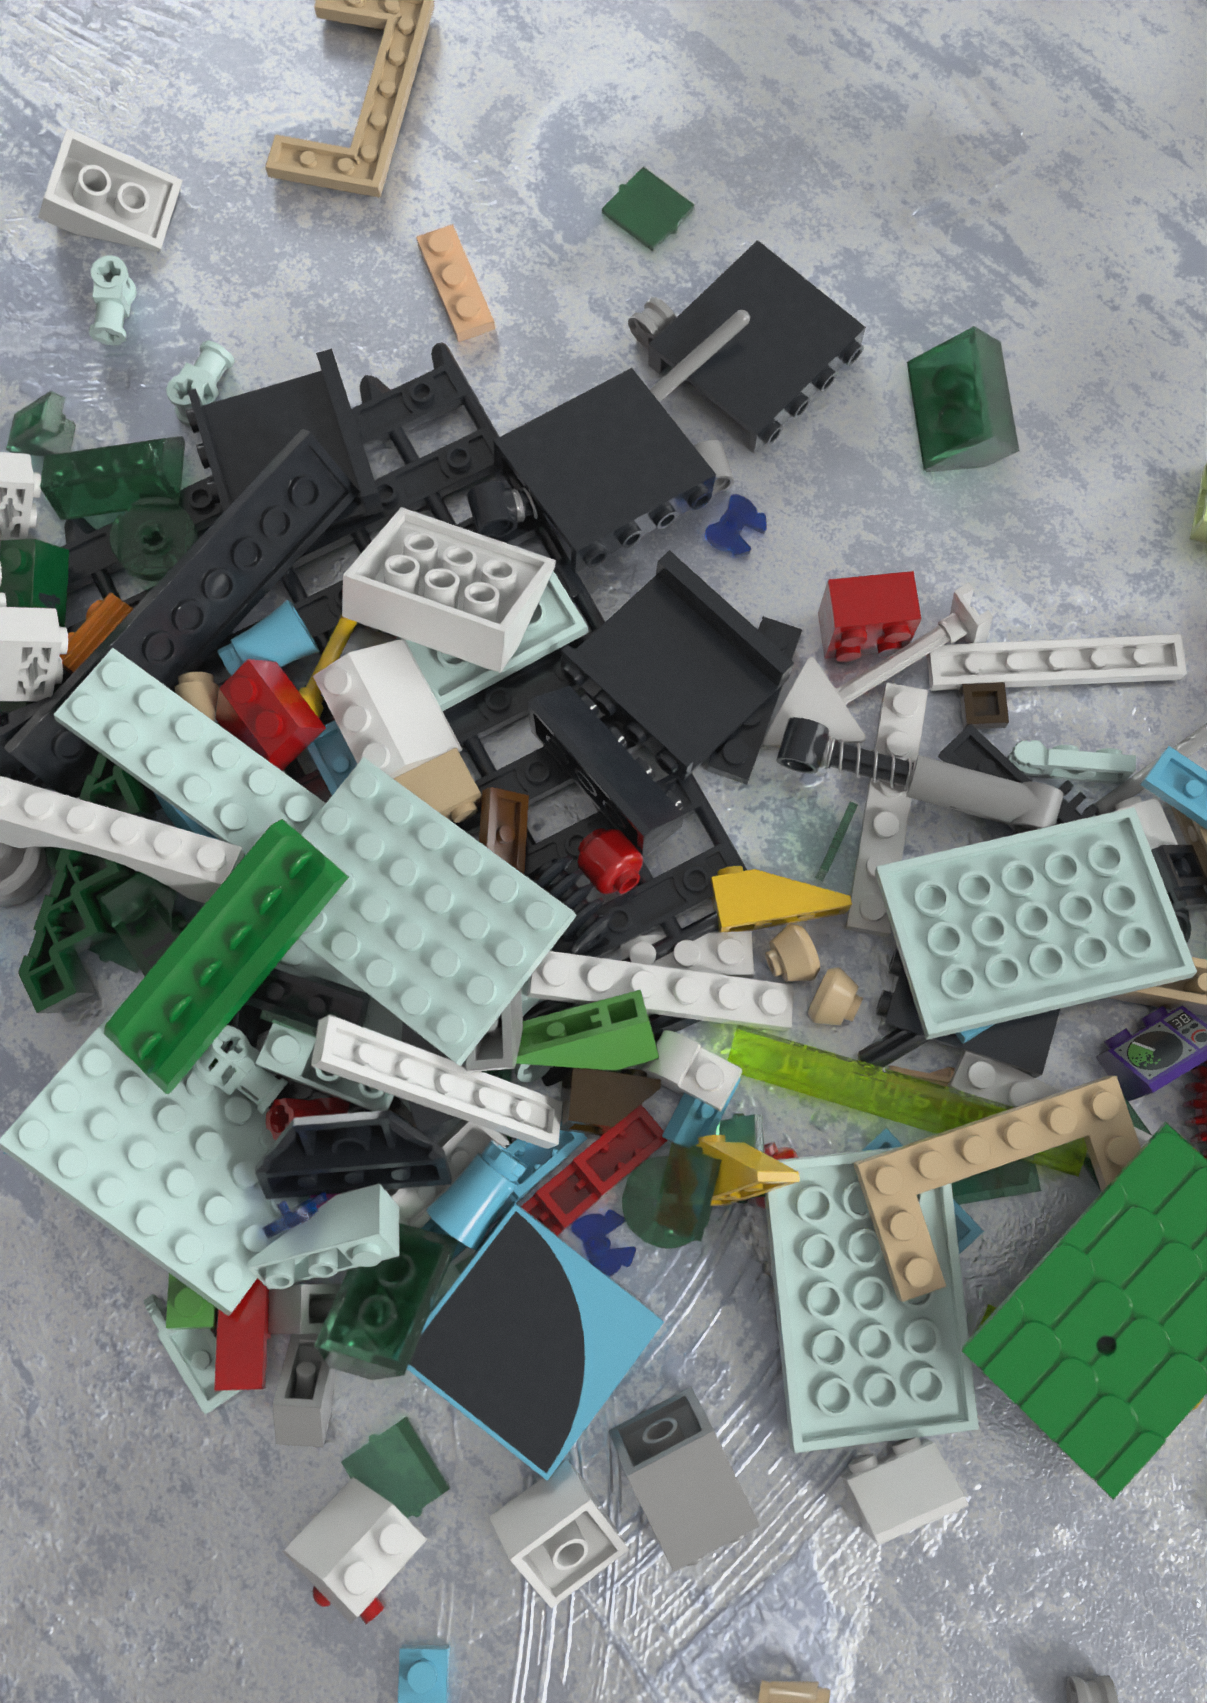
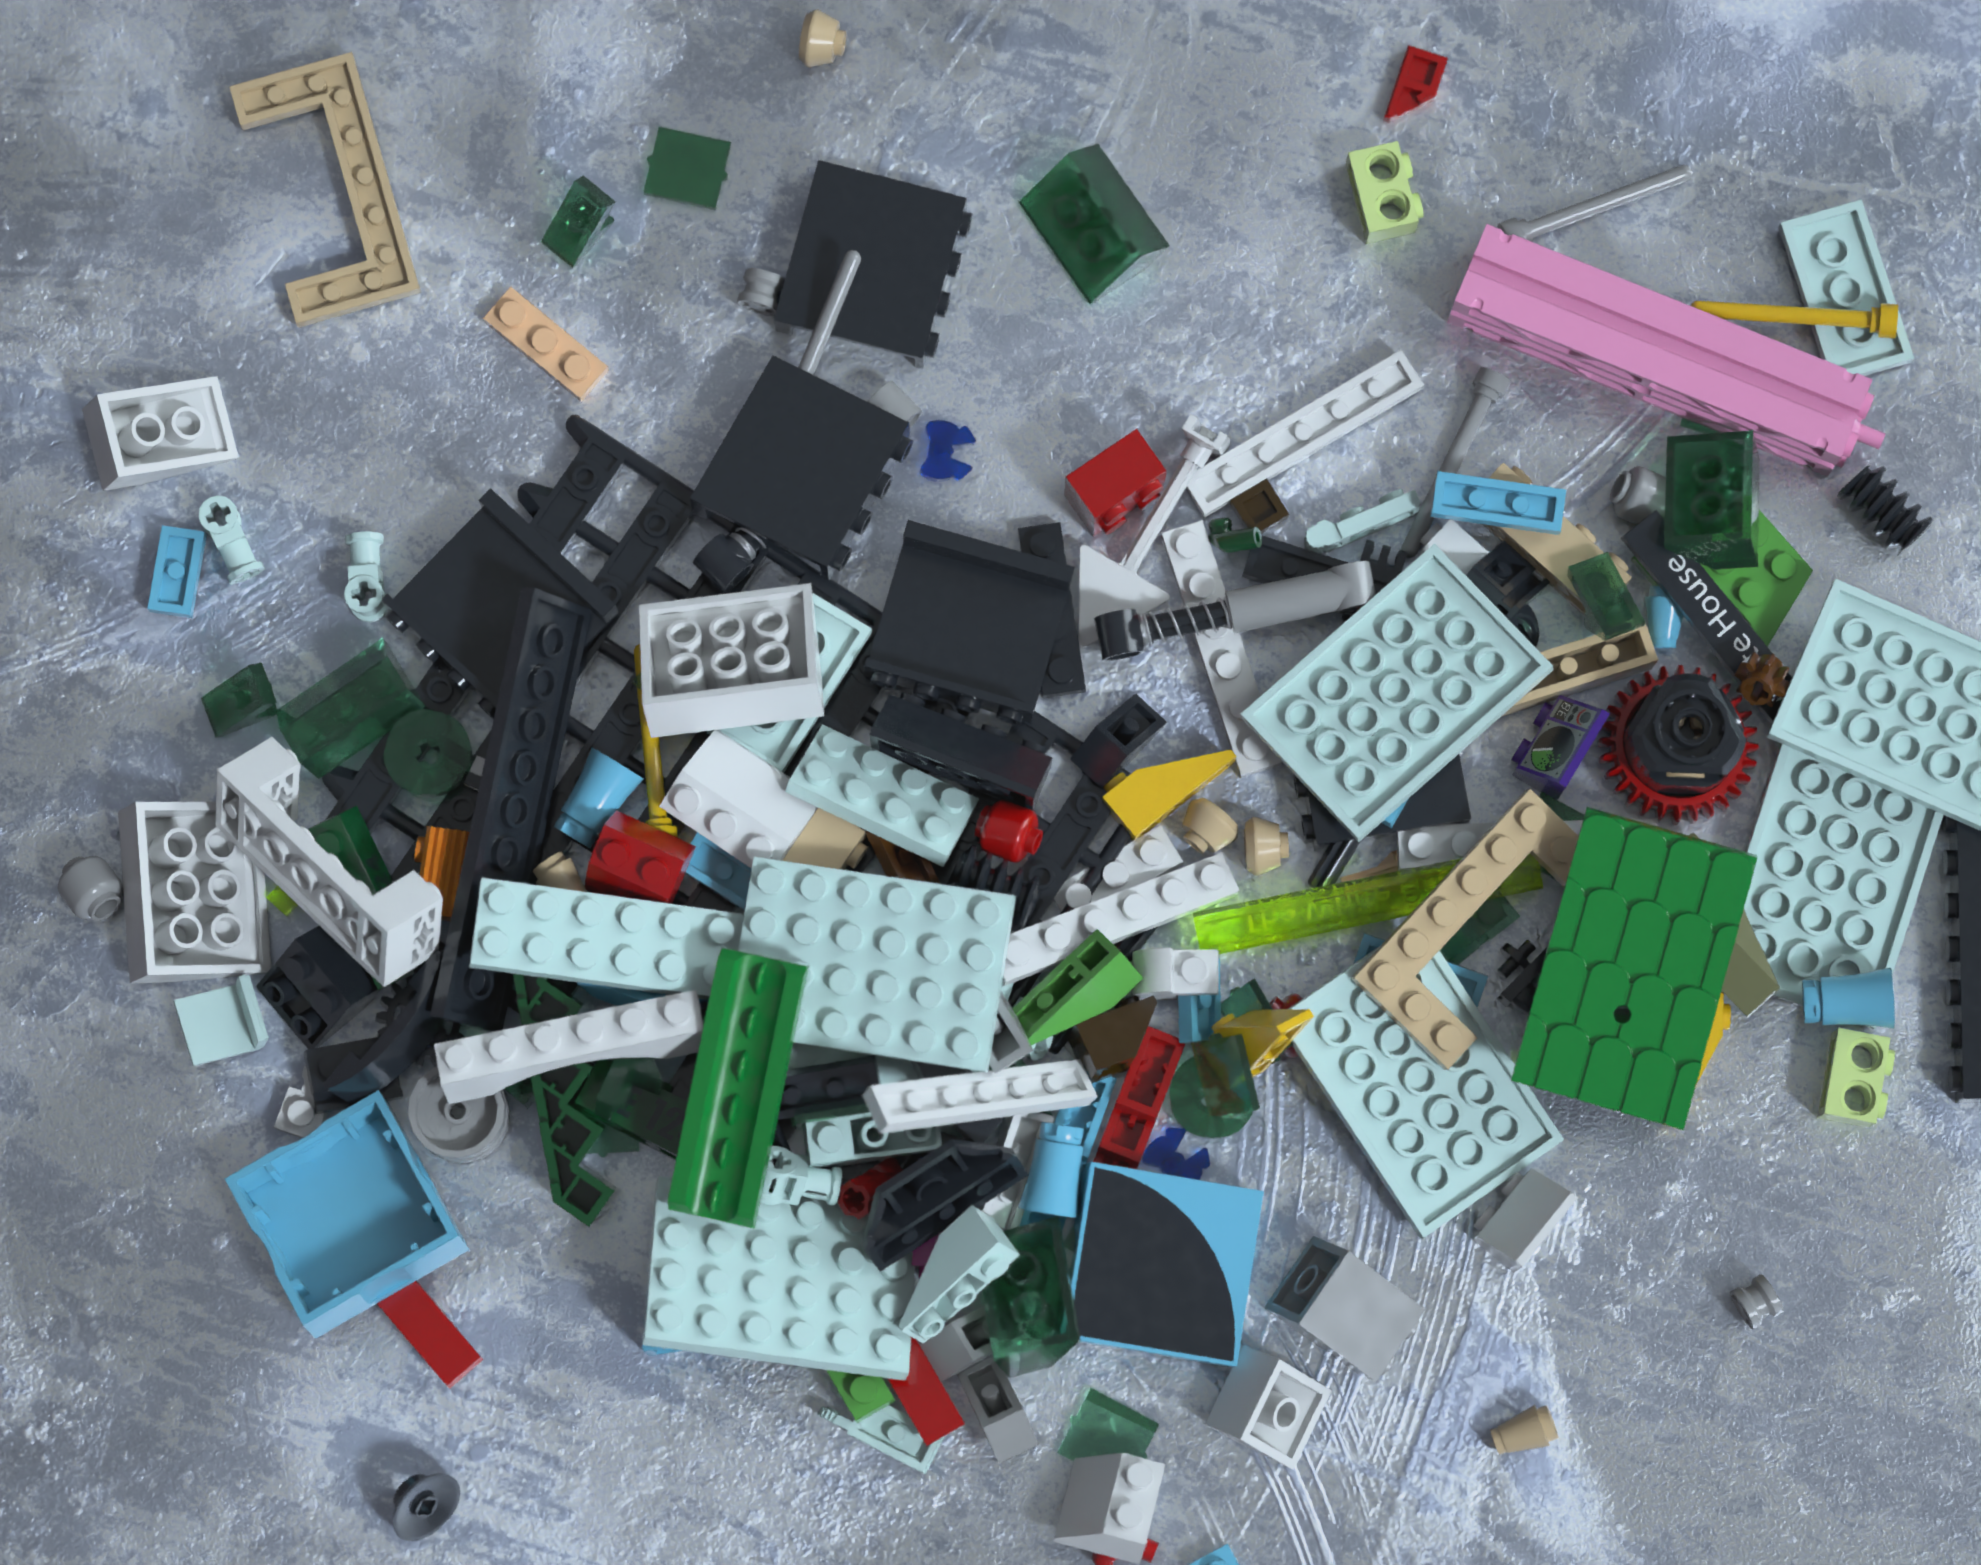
camera: 30 degrees left, 5 degrees up
clear blue piece [262,1191,329,1238] -> none
clear green piece [815,801,858,881] -> none
none -> medium azure plate [147,525,207,618]
none -> clear green slope [541,175,616,268]
none -> light aqua plate [785,724,979,867]
none -> tan cone [799,9,847,67]
none -> black slope [1070,693,1167,788]
none -> dark green arm [1208,518,1262,553]
none -> black hips [1497,939,1548,1016]

